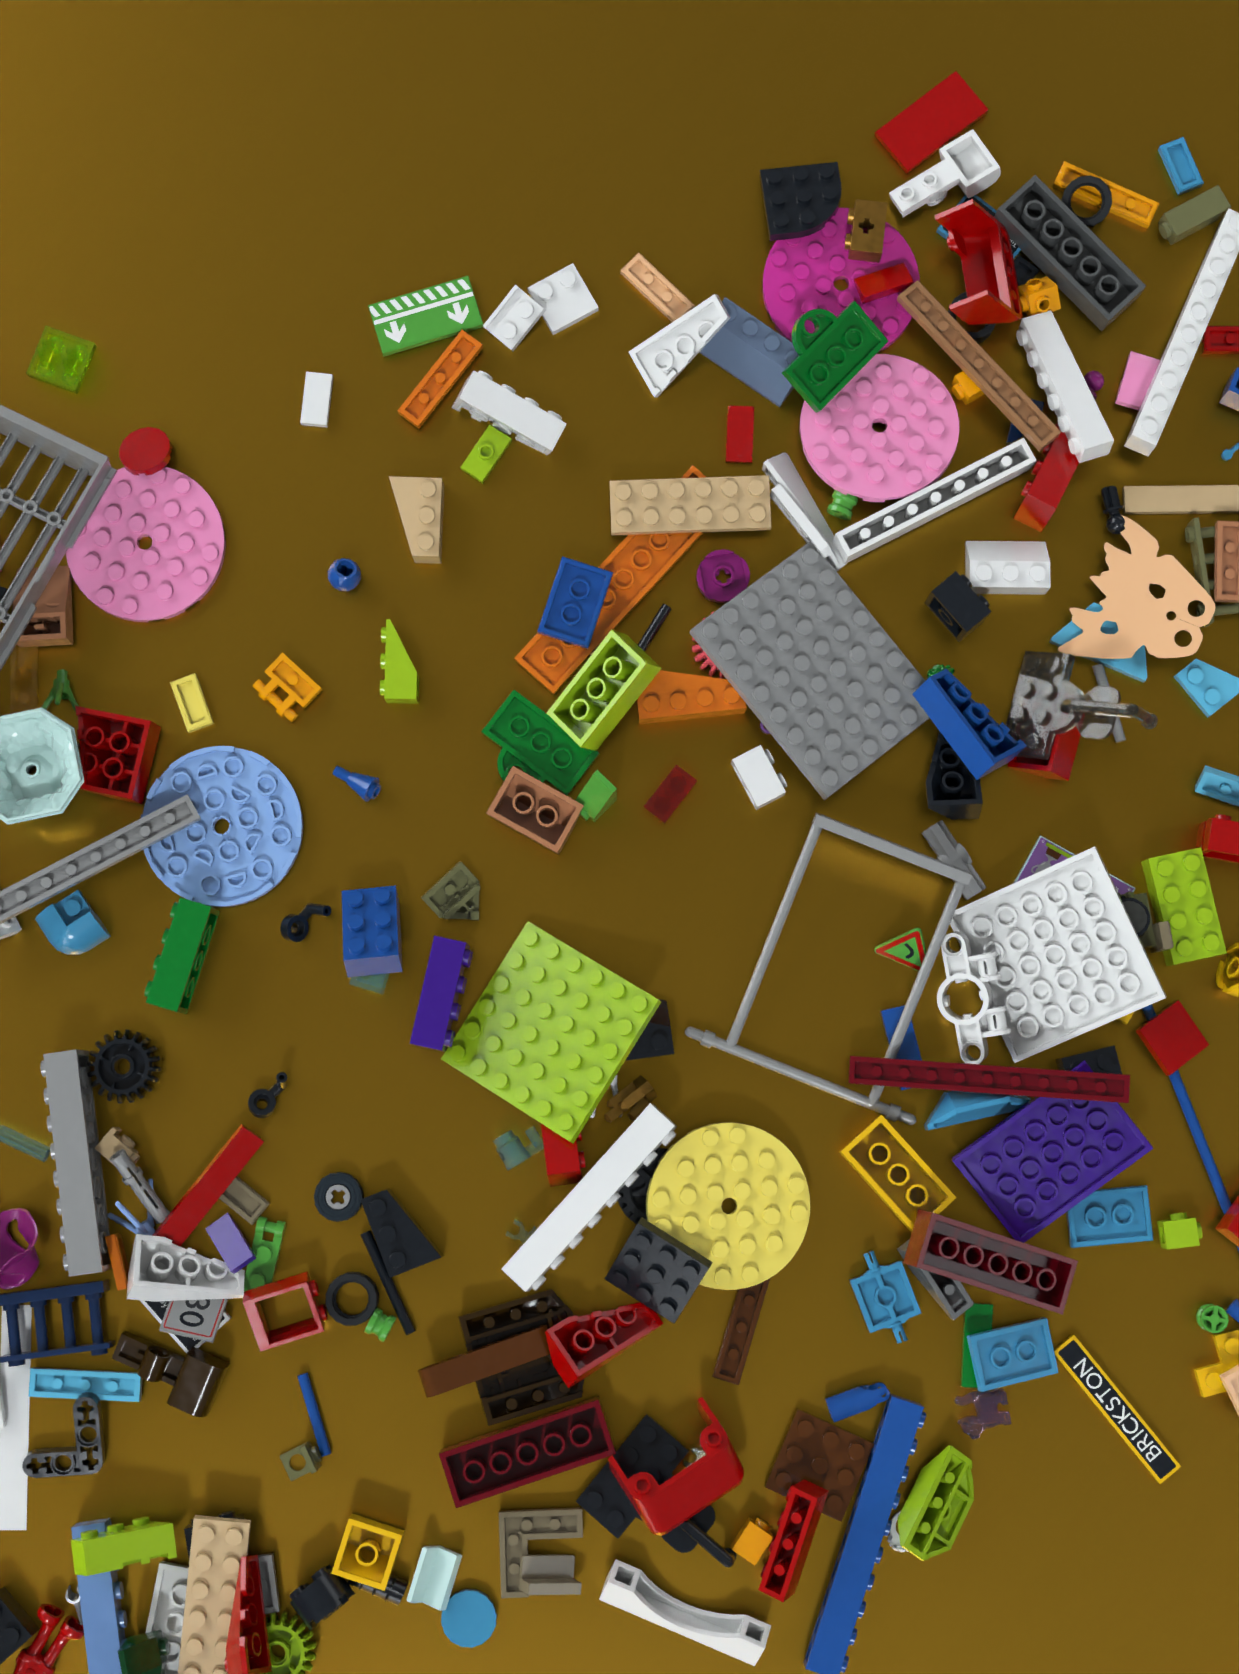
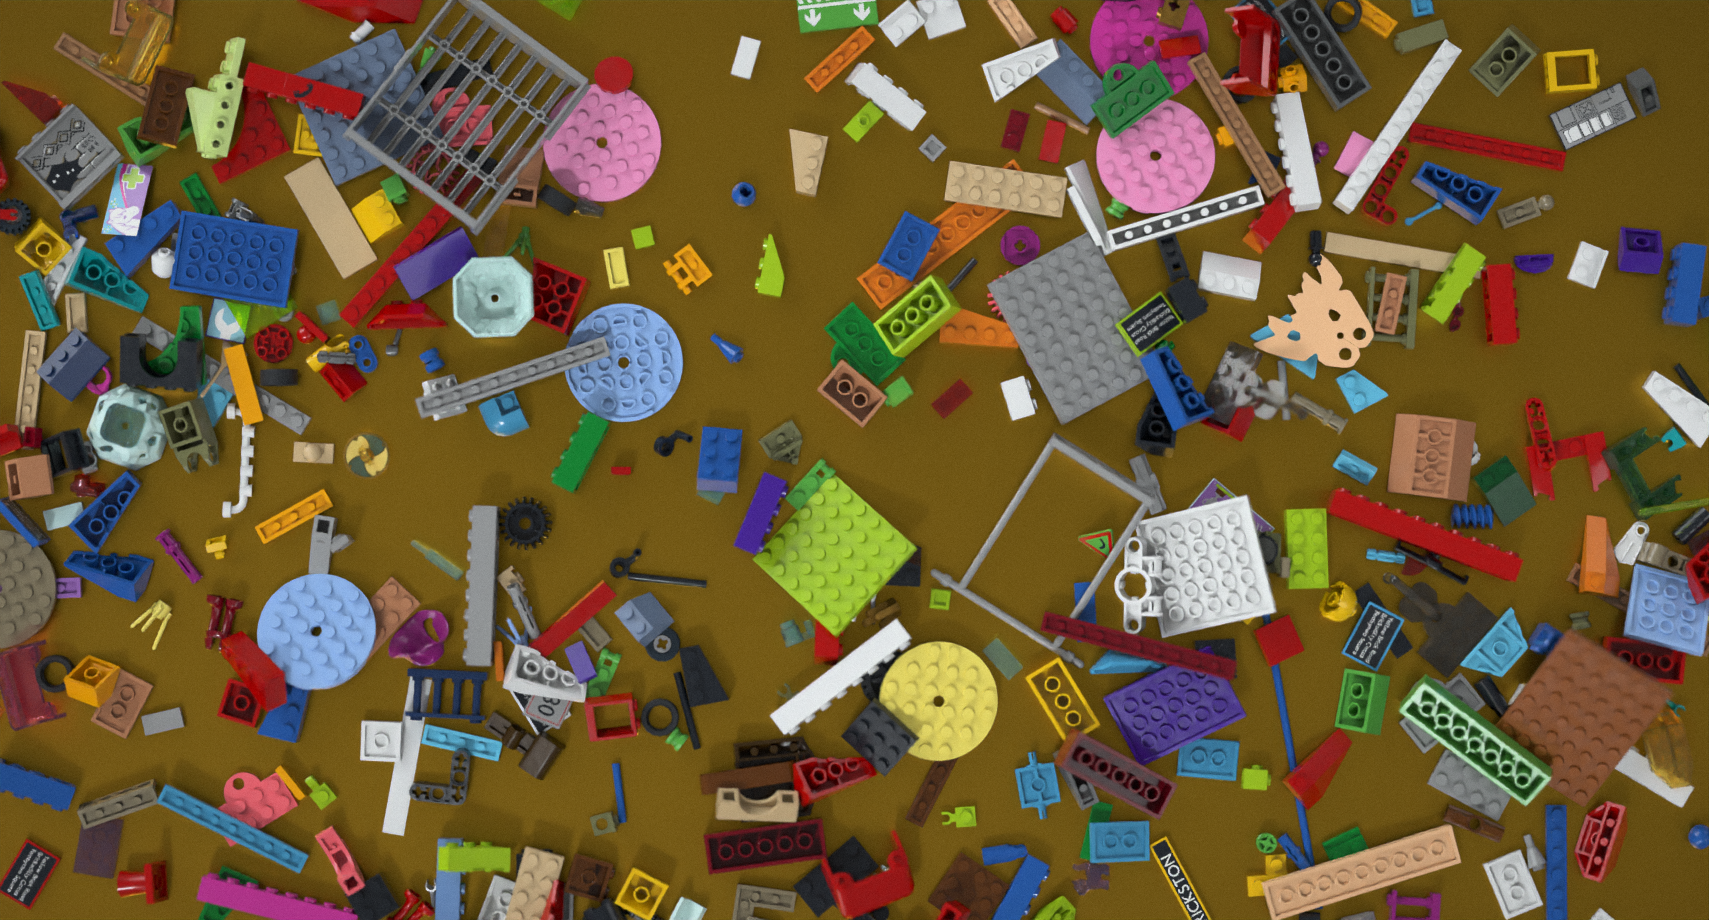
camera: 15 degrees right, 5 degrees up
none -> black tyre [537,184,577,217]
none -> reddish brown plate [563,853,615,902]
none -> clear smoke cone [574,197,604,219]
none -> red tile [611,467,632,475]
none -> sand blue slope [615,592,674,647]
none -> black bar [627,572,707,588]
none -> lime tile [631,225,655,250]
none -> tan arch [716,788,799,822]
none -> bright green plate [785,458,836,511]
none -> light grey plate [919,134,946,162]
none -> lime tile [929,588,951,610]
none -> lime plate [941,806,976,827]
none -> clear light blue tile [982,638,1023,680]
none -> dark red plate [1001,109,1030,152]
none -> medium nougat bar [1034,102,1091,134]
none -> red brick [1050,5,1079,35]
none -> black tile [1115,291,1184,357]
none -> black plate [1156,233,1190,283]
none -> dark tan pin [1290,392,1349,435]
none -> red beam [1360,146,1410,227]

